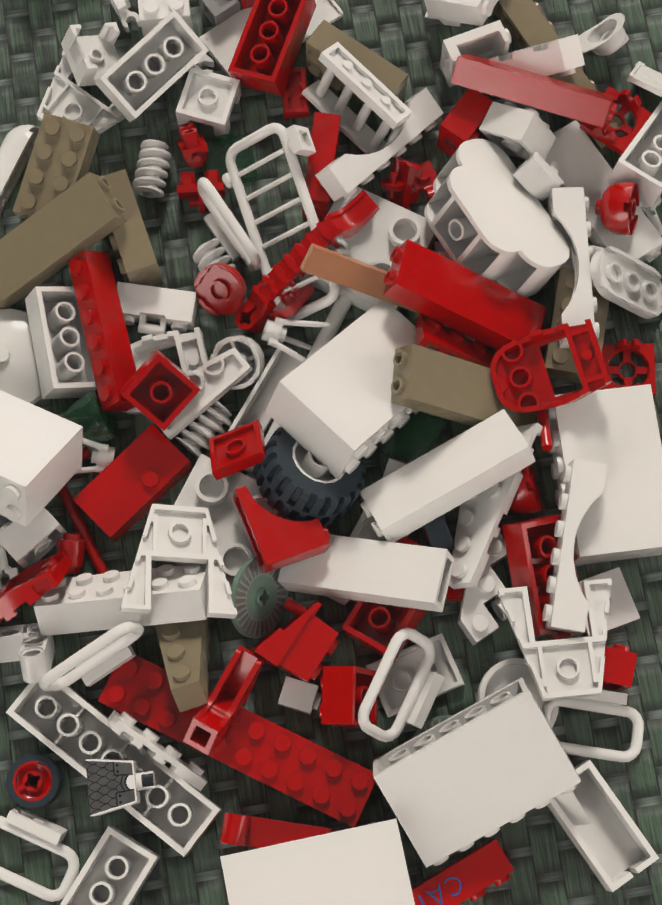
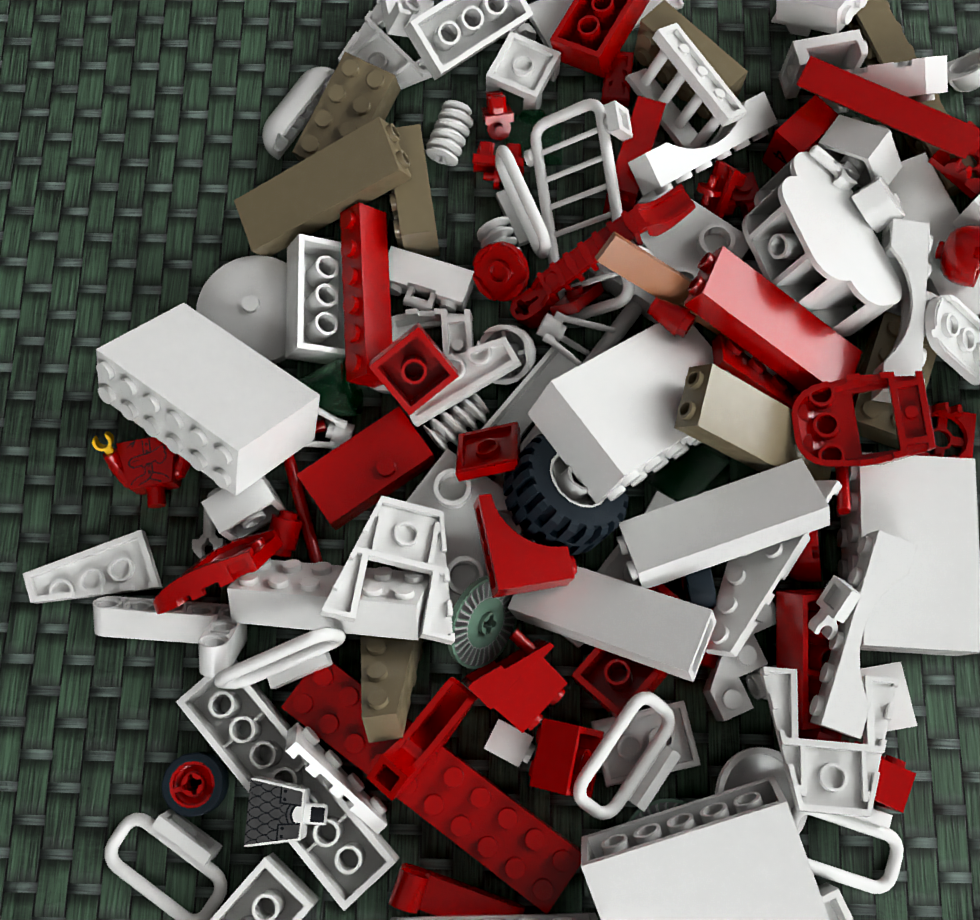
camera: 15 degrees right, 0 degrees up
none -> red cone [647,297,696,338]
none -> white plate [808,575,862,640]
none -> white bar [809,145,860,191]

